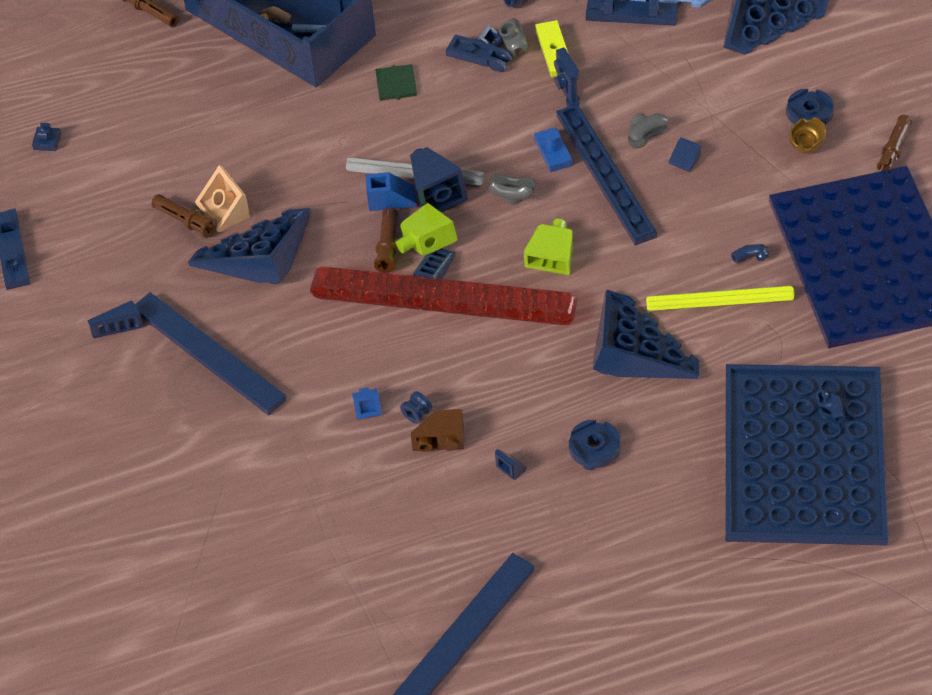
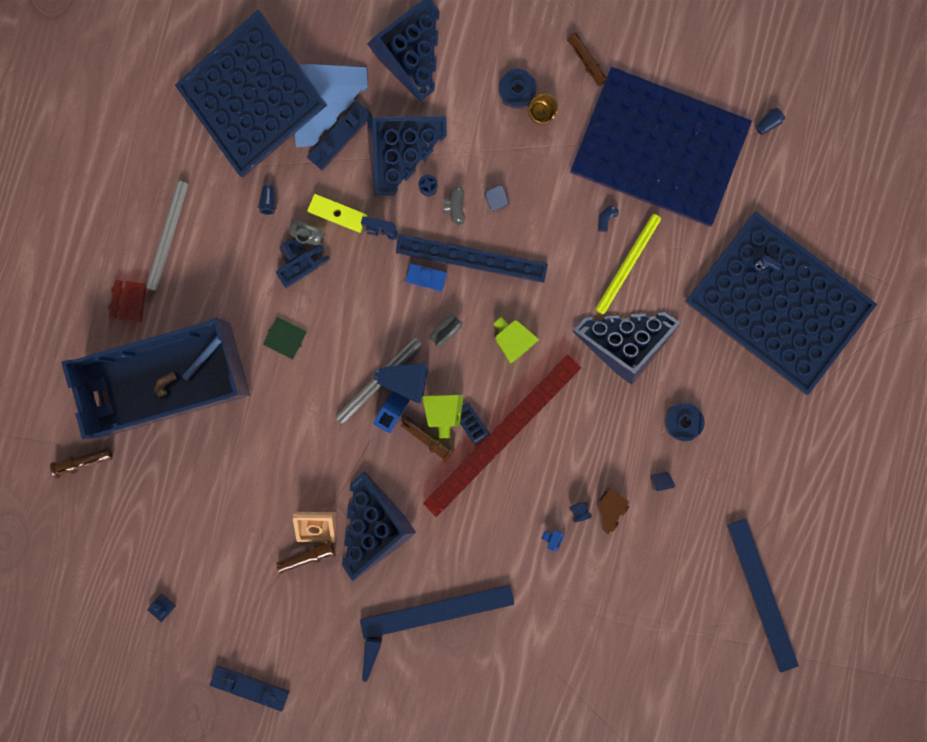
camera: 60 degrees left, 35 degrees up
none -> dark blue slope [367,116,447,196]
none -> dark blue wheel [418,174,438,197]

